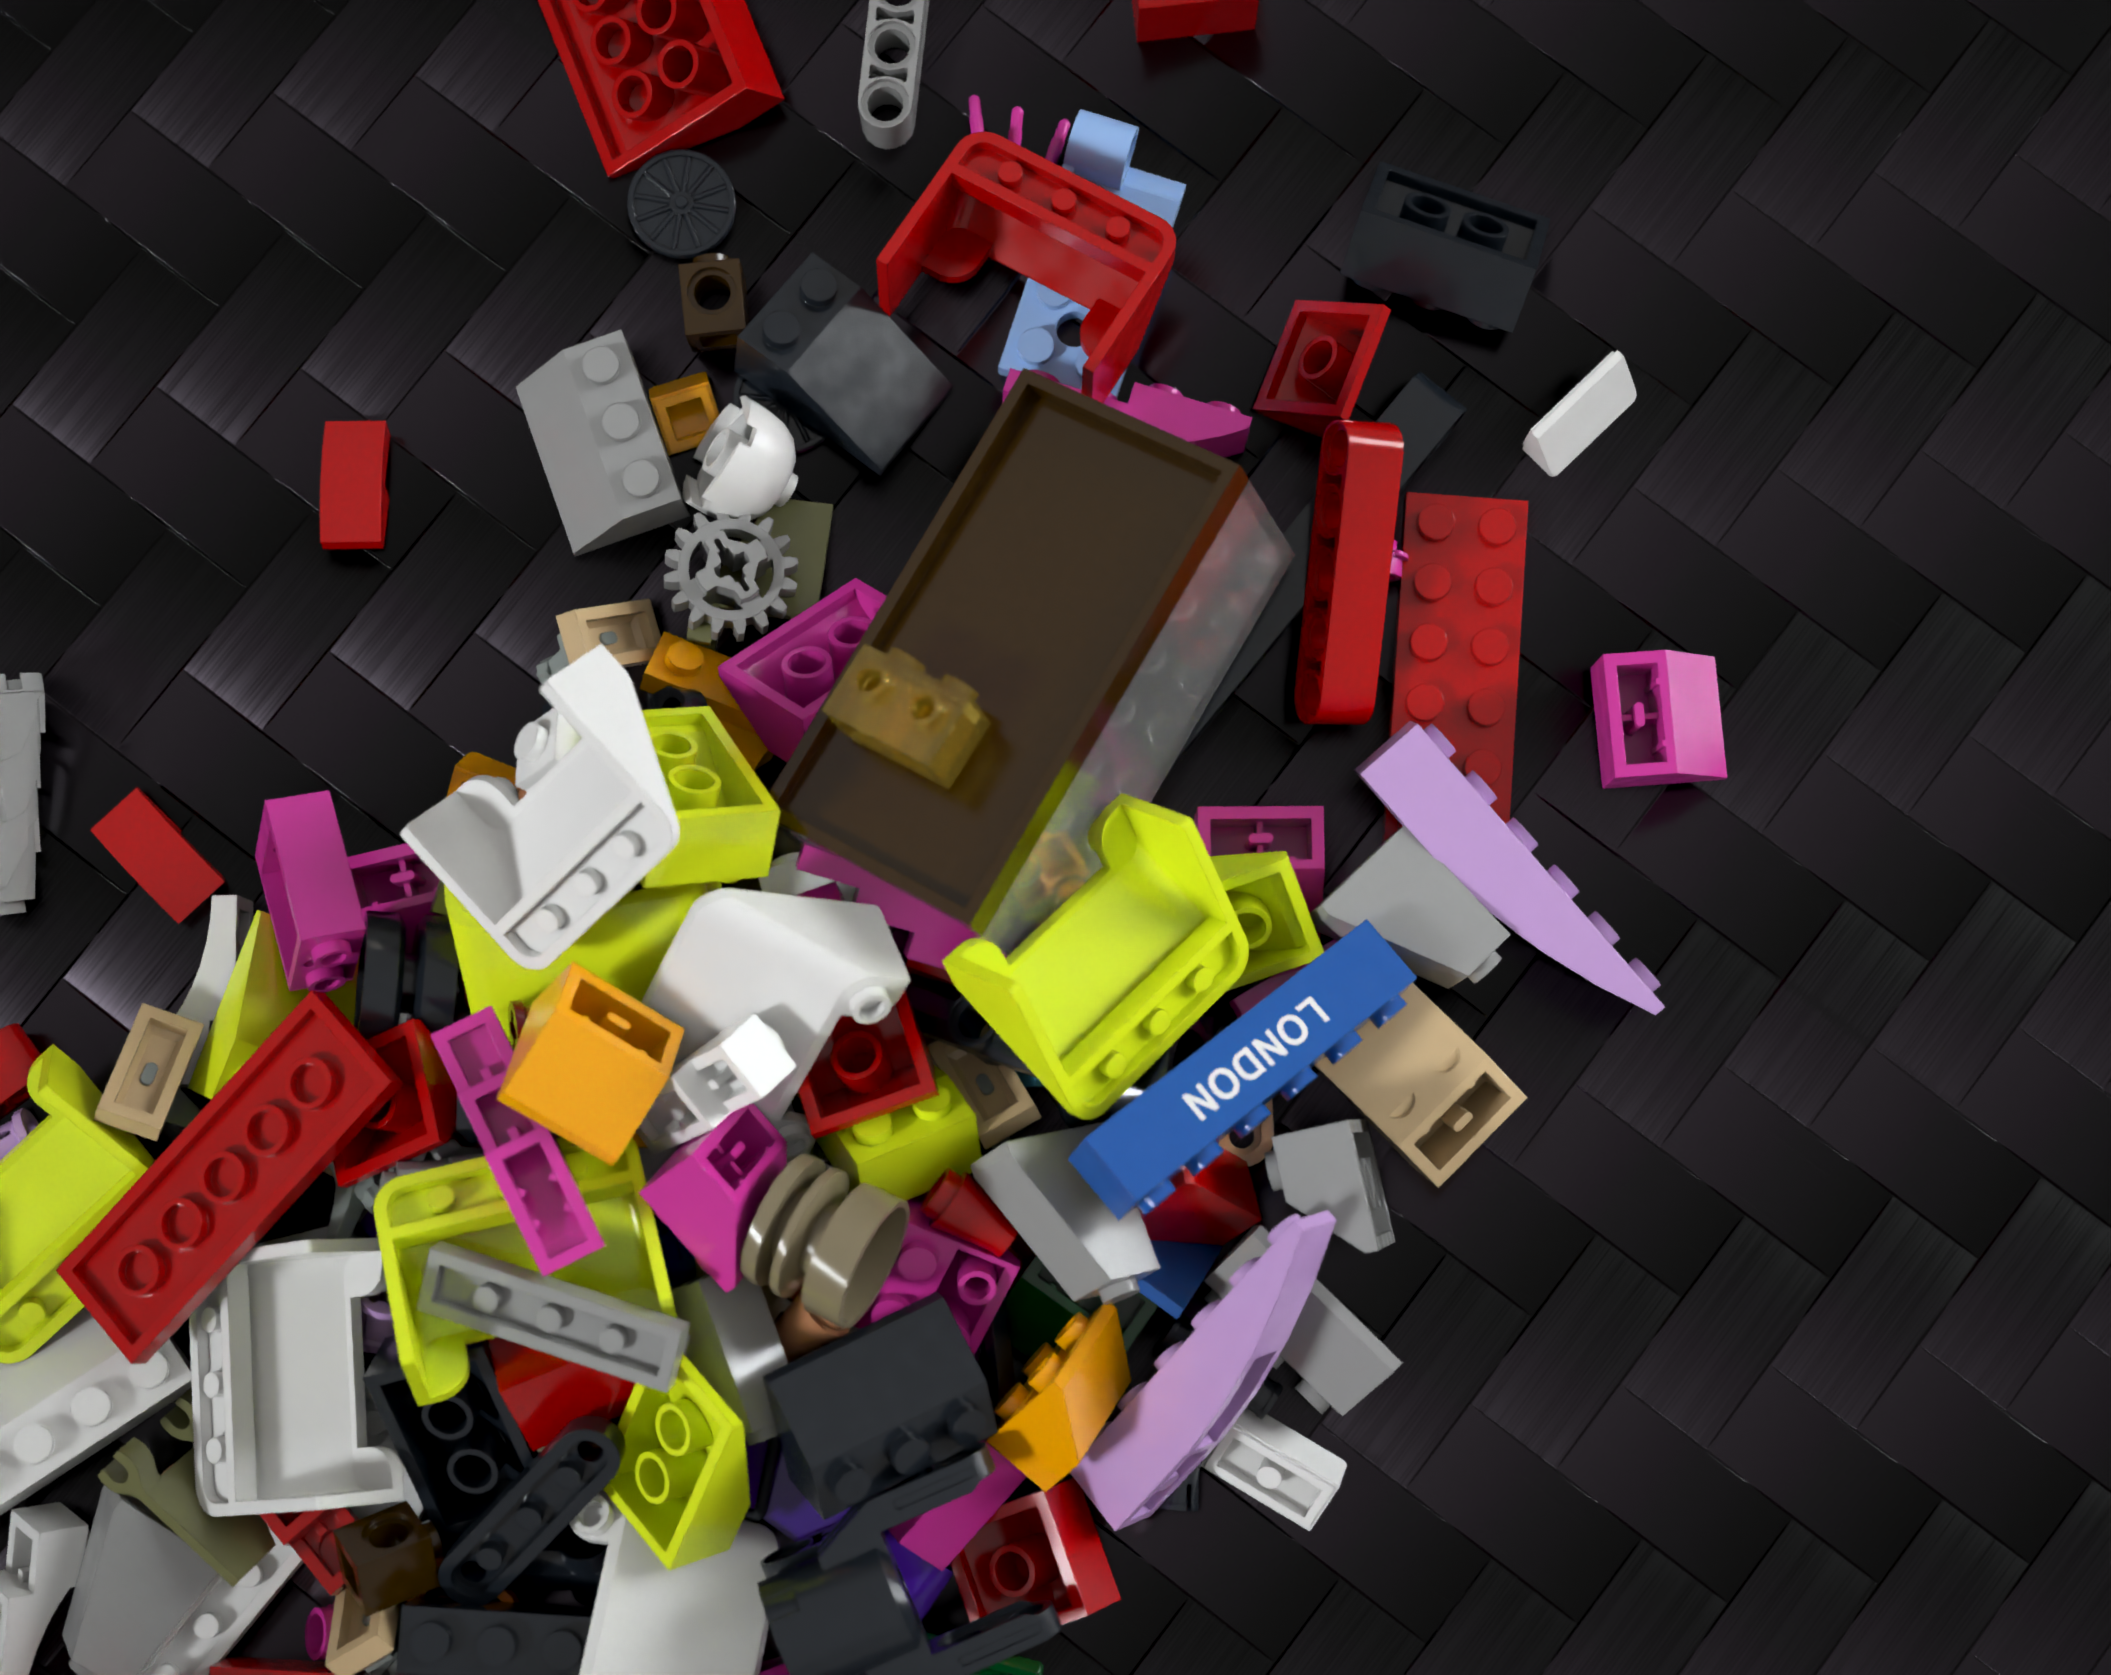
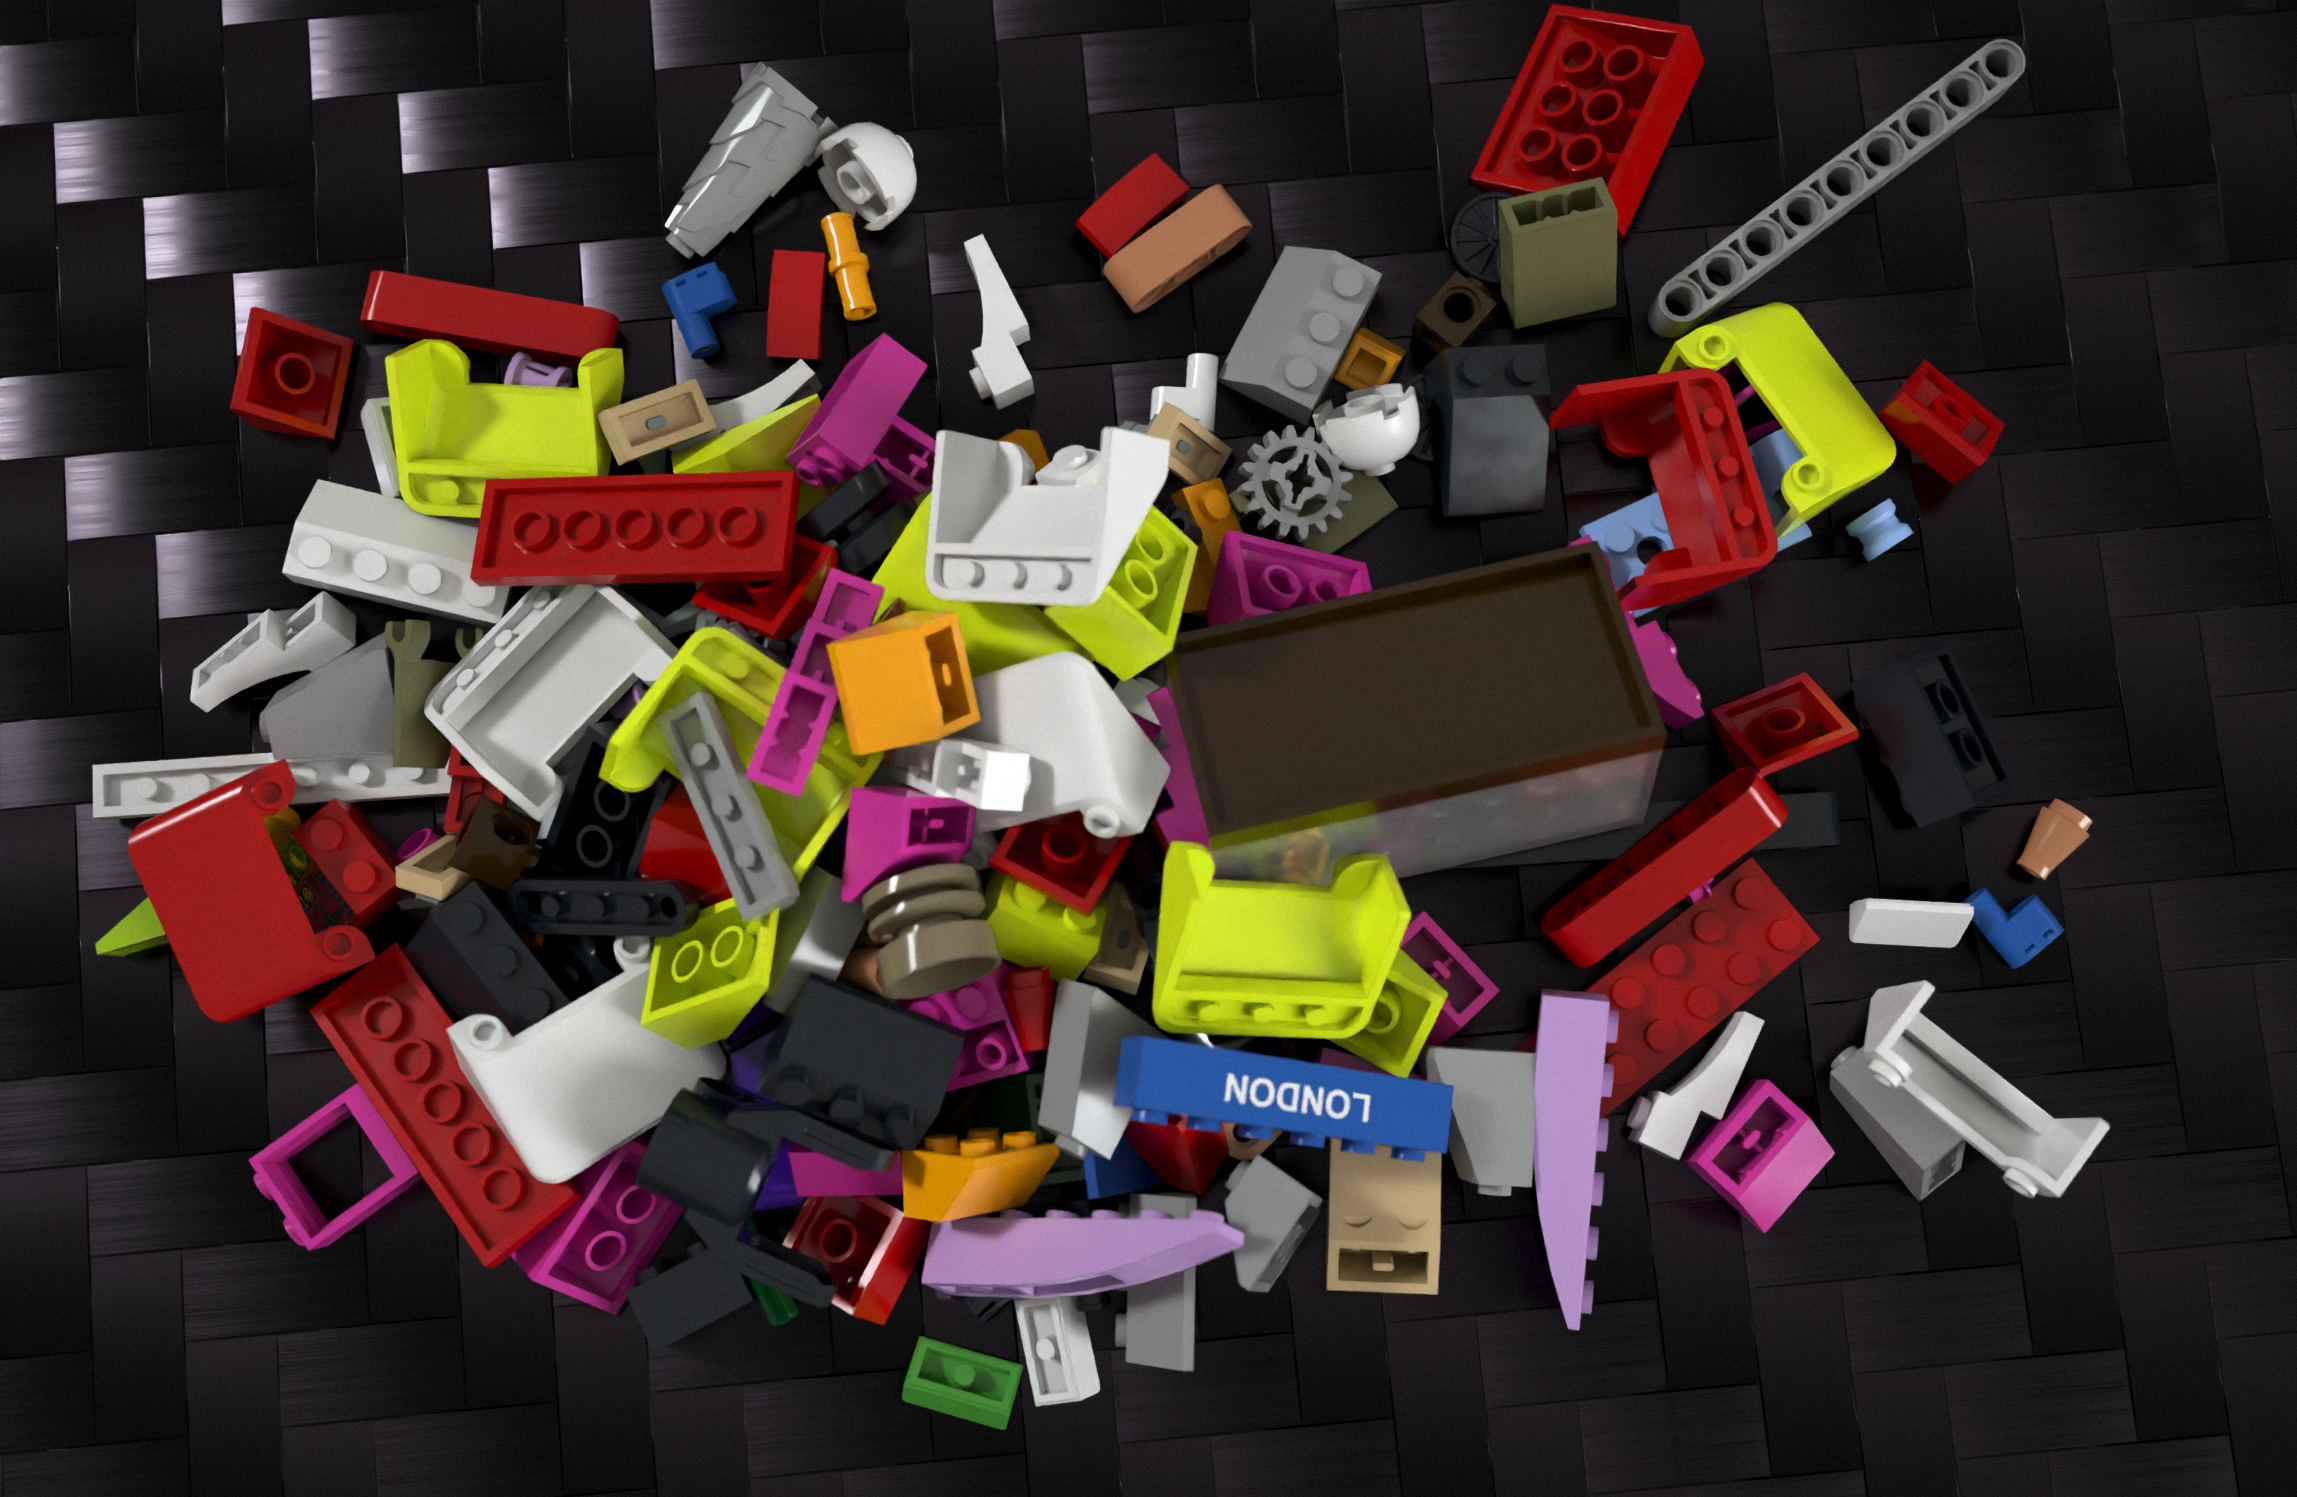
camera: 45 degrees right, 0 degrees up
clear yellow brick [822,643,991,790] -> none
none -> blue piece [662,262,737,359]
none -> white cylinder [815,122,917,231]
none -> light orange pin [821,212,877,321]
none -> bright green slope [902,1336,1024,1430]
none -> white slope [964,234,1035,410]
none -> nougat beam [1102,184,1252,313]
none -> white piece [1150,353,1218,434]
none -> olive brick [1498,177,1618,329]
none -> white slope [1627,1011,1765,1160]
none -> neon yellow windscreen [1658,302,1896,539]
none -> light grey slope [1830,1045,1966,1202]
none -> light blue wheel [1845,498,1913,562]
none -> white windscreen [1863,980,2110,1198]
none -> blue piece [1962,887,2064,969]
none -> nougat cone [2016,799,2093,881]

